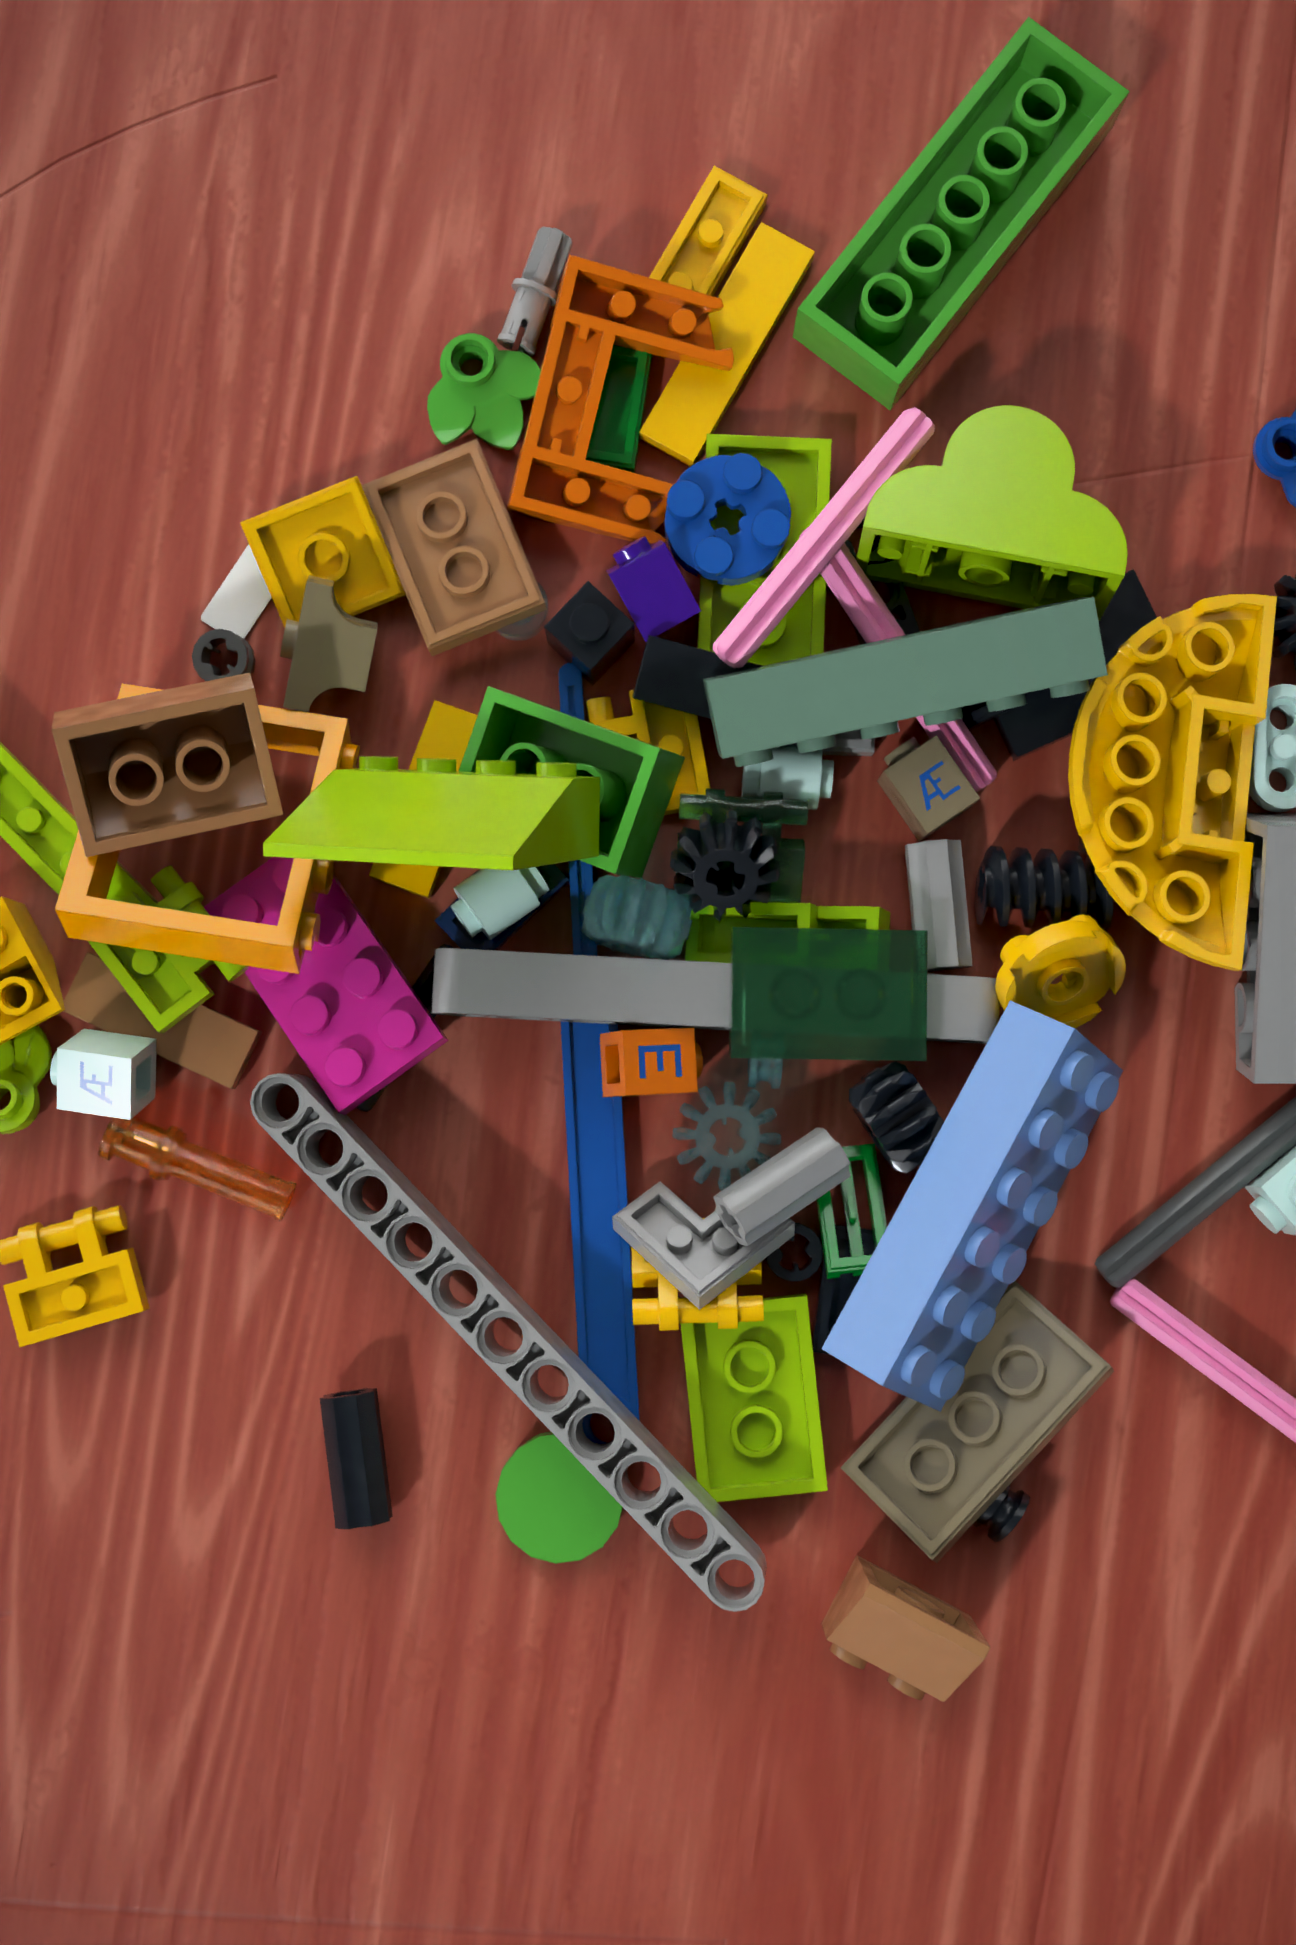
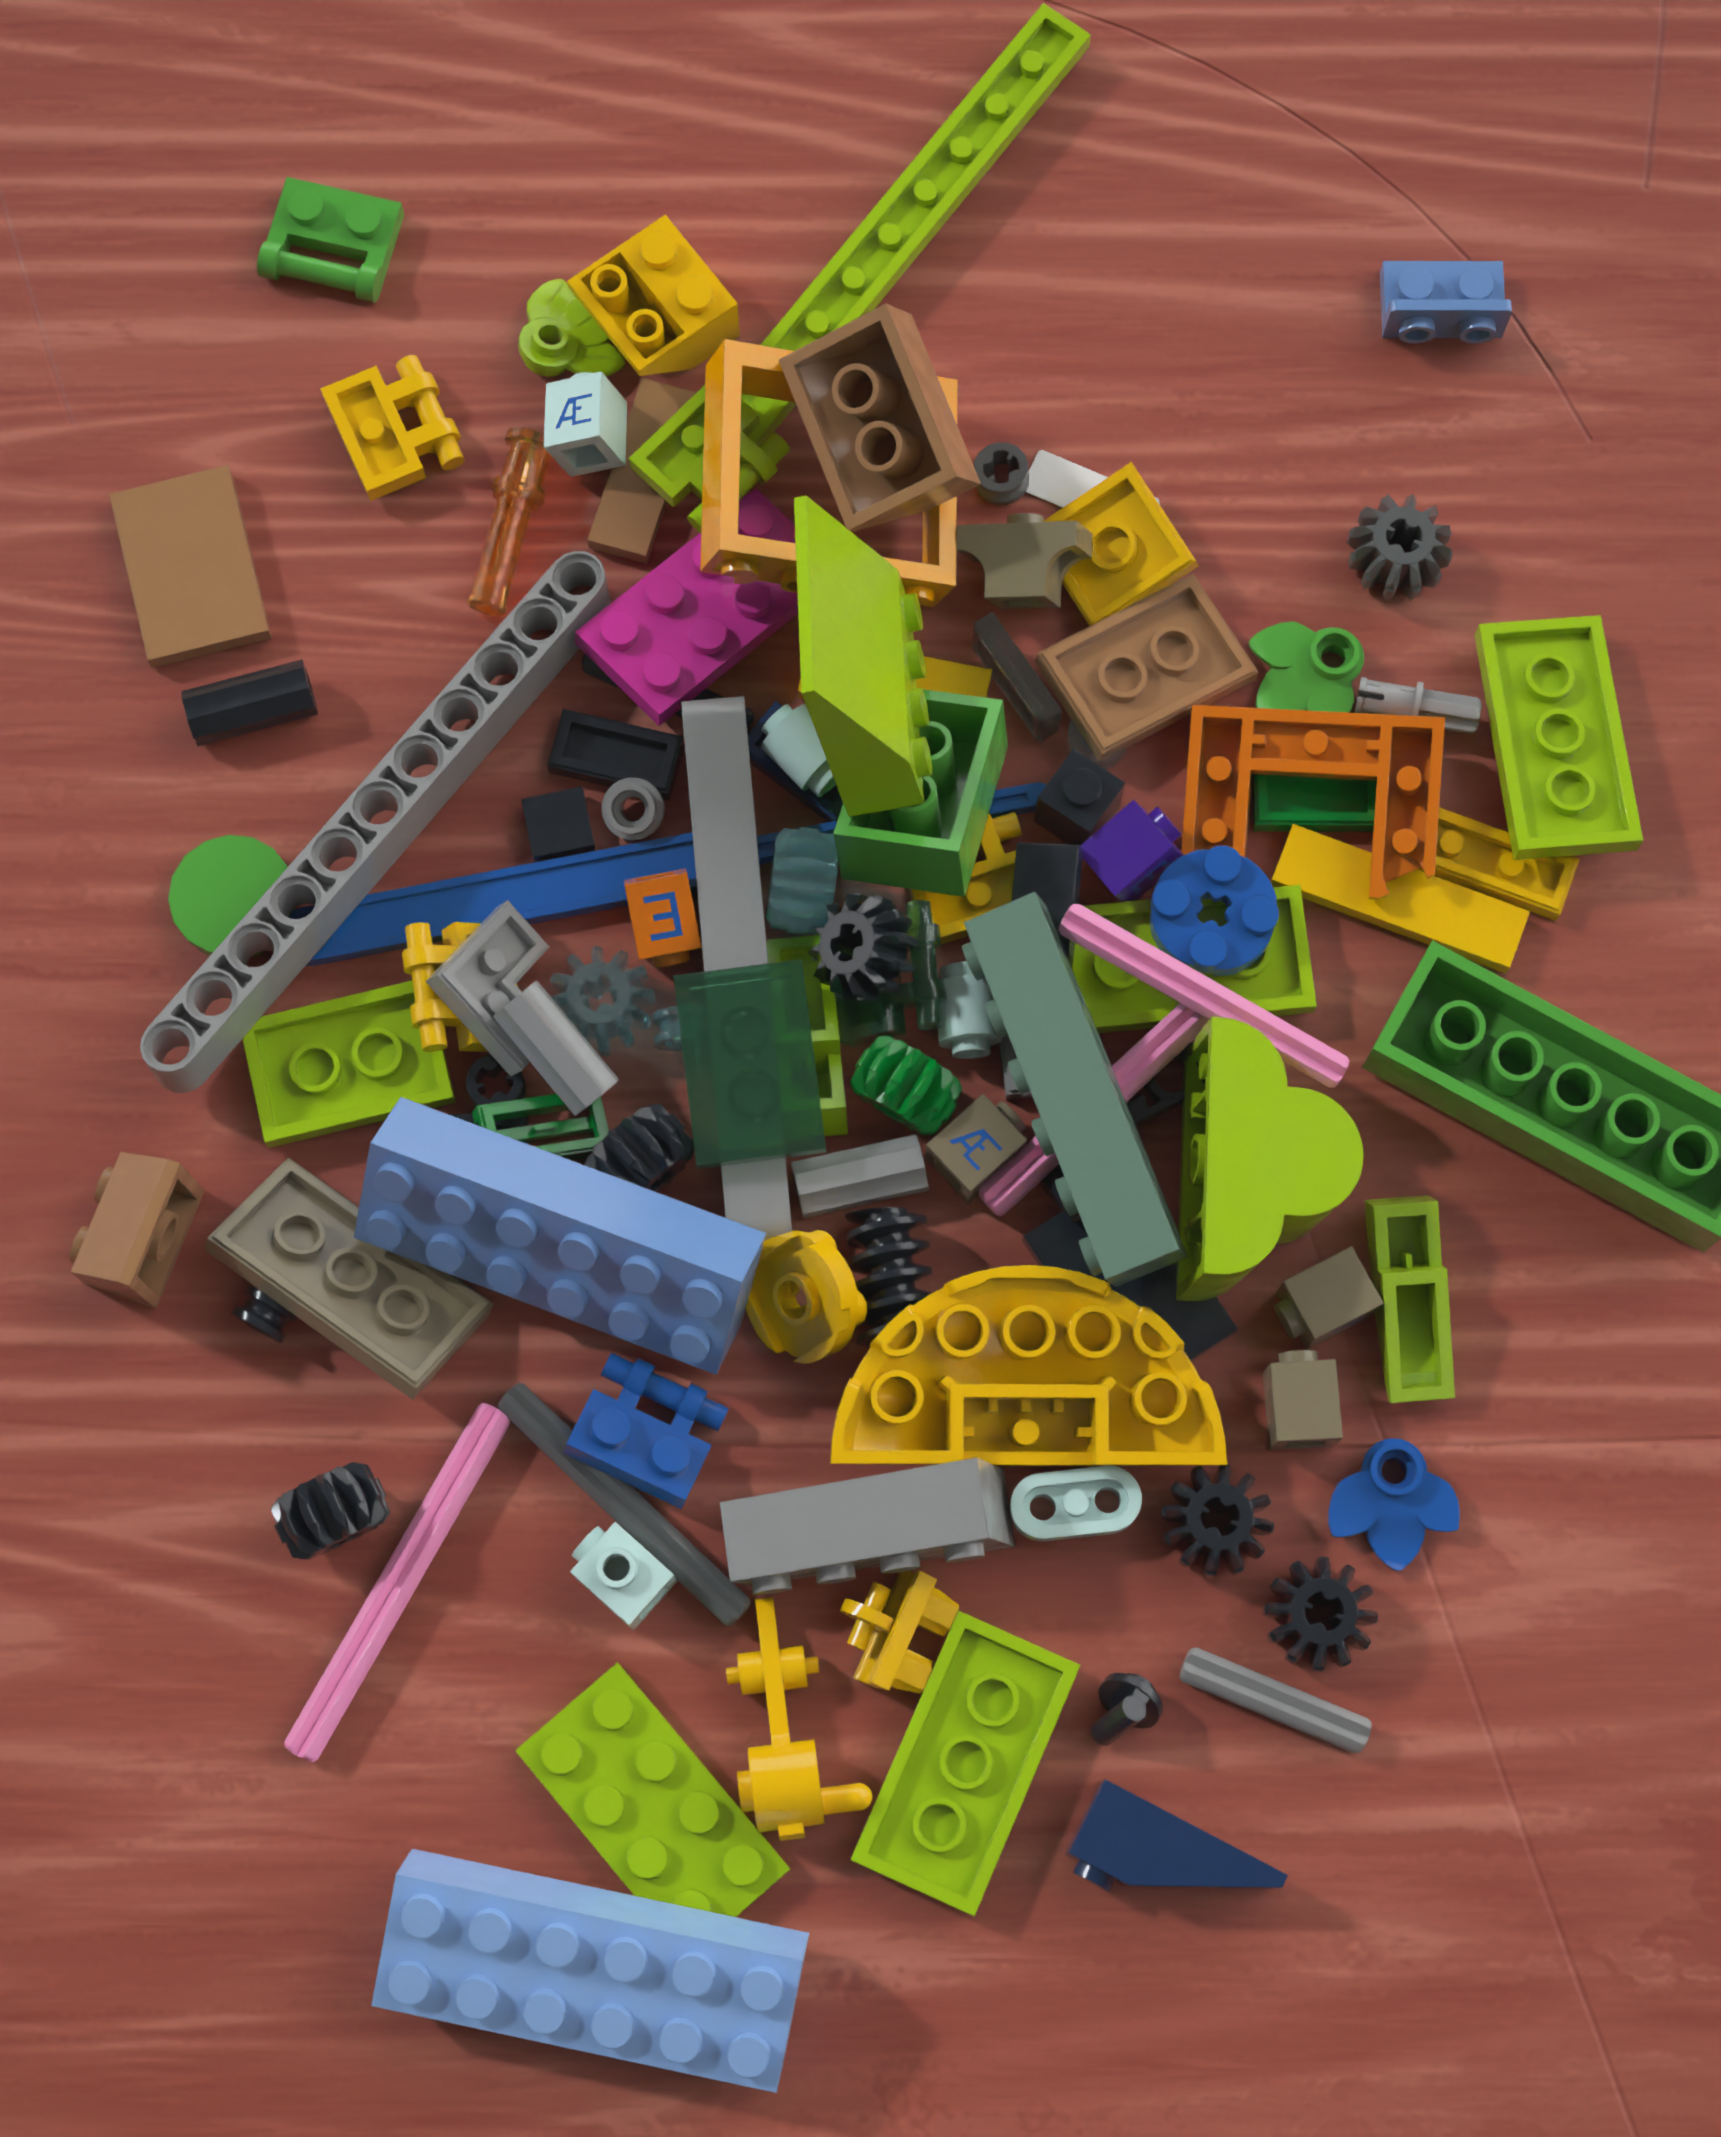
camera: 80 degrees right, 10 degrees down
none -> medium nougat tile [109,465,272,668]
none -> black gear [270,1462,390,1560]
none -> black tile [521,787,596,863]
none -> black tile [547,709,684,801]
none -> blue plate [563,1352,729,1509]
none -> light grey plate [602,778,665,840]
none -> green gear [849,1036,963,1135]
none -> clear smoke tile [972,612,1062,743]
none -> dark tan brick [1263,1350,1343,1450]
none -> dark tan brick [1274,1246,1384,1350]
none -> dark grey gear [1347,494,1453,601]
none -> lime slope [1364,1195,1455,1403]
none -> medium blue bracket [1380,261,1512,343]
none -> lime plate [1474,615,1643,860]

